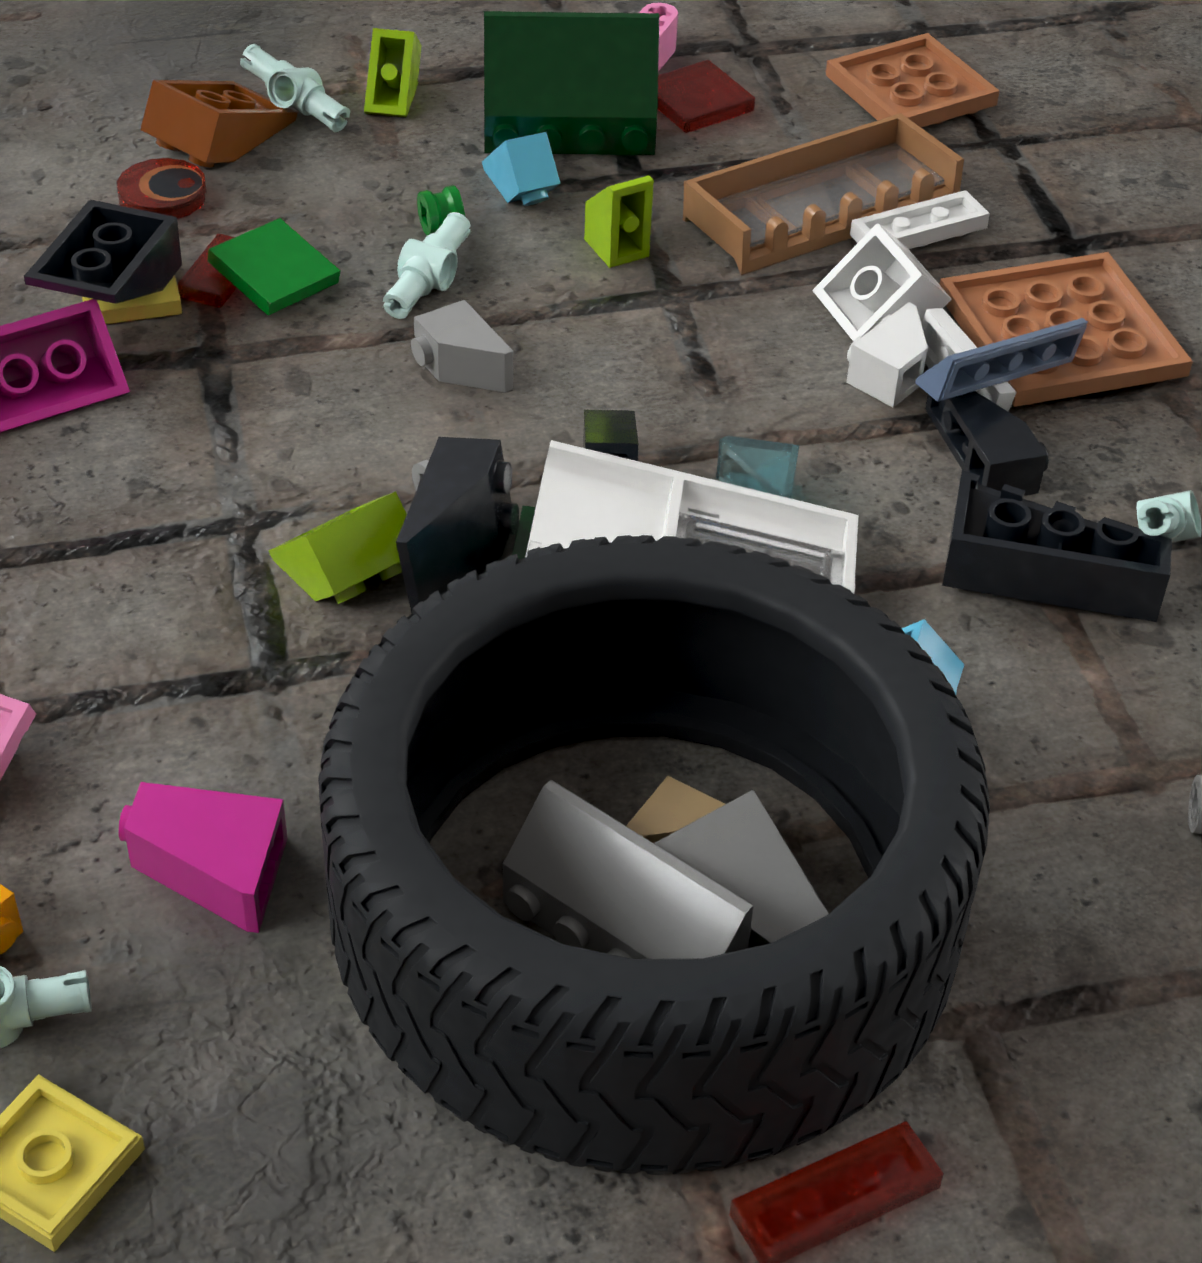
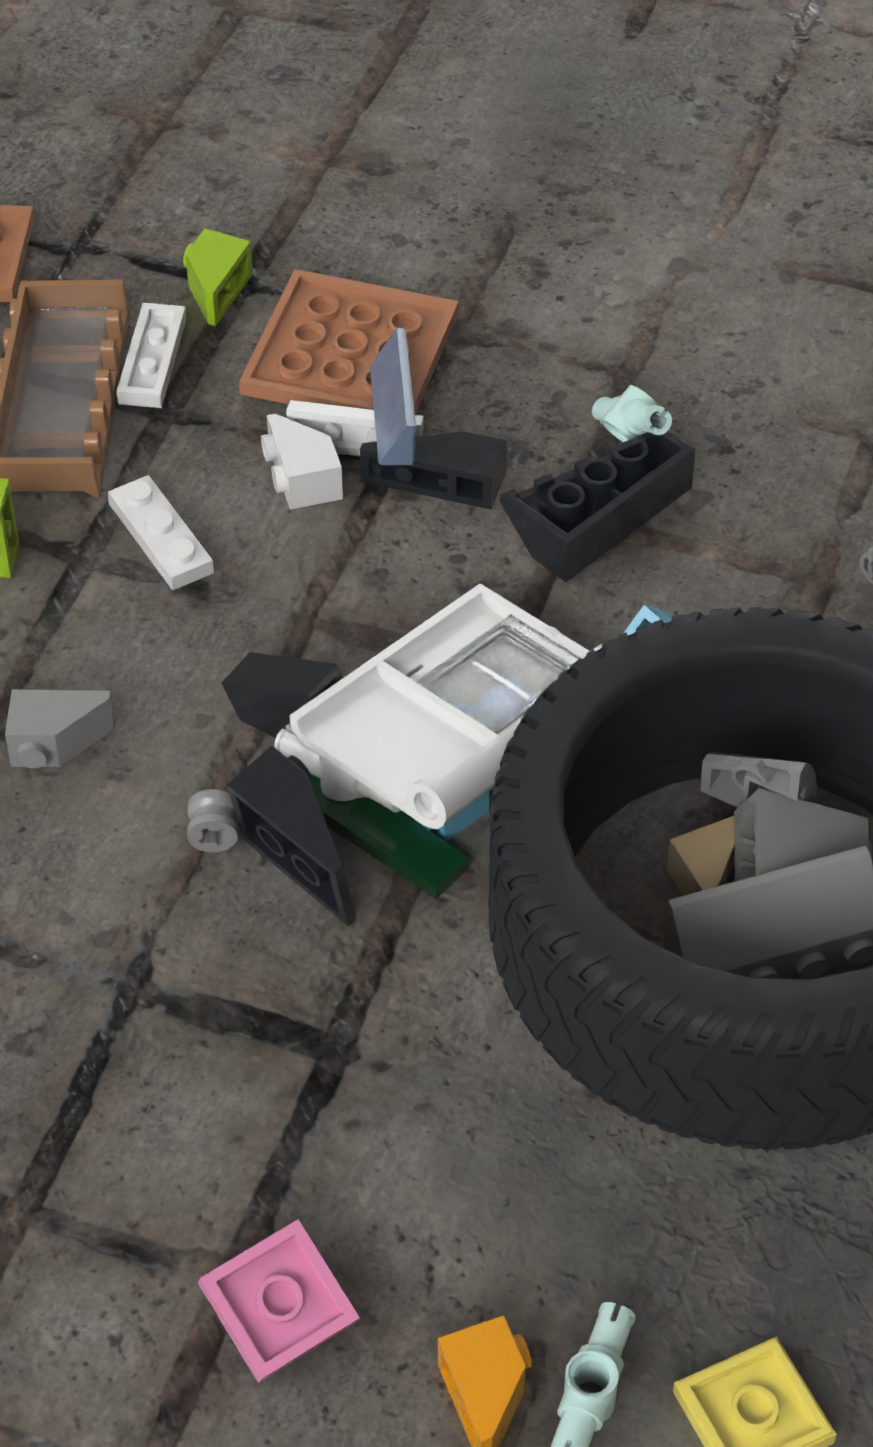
camera: 55 degrees left, 5 degrees up
dark pink slope [118,782,287,933] -> none
lime slope [268,491,407,604] -> none
clear light blue slope [716,436,799,499] -> none
white slope [812,223,952,341] -> none
none -> white plate [108,475,214,591]
none -> lime slope [183,228,253,326]
none -> light grey slope [700,752,817,807]

